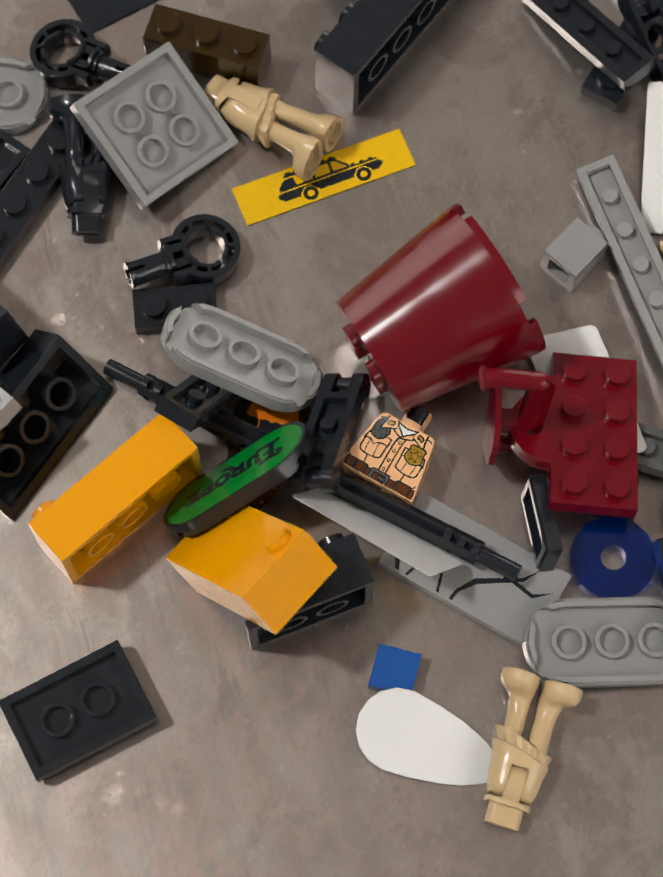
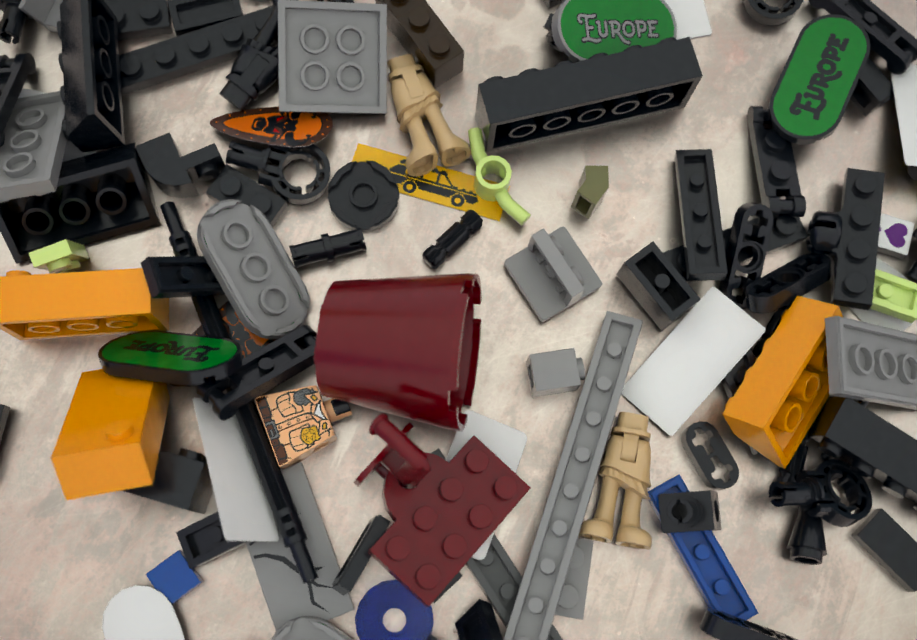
camera: 30 degrees right, 5 degrees up
none -> yellowish green plate [28,239,90,273]
none -> black brick [135,132,225,198]
none -> black plate [176,511,250,569]
none -> sticker [210,106,333,147]
none -> black pin [289,227,366,268]
none -> black tile [328,160,400,232]
none -> black axle [422,210,483,269]
none -> yellowish green piece [468,127,531,226]
none -> light grey bracket [504,226,602,322]
none -> olive piece [571,165,609,219]
none -> black brick [616,241,701,331]

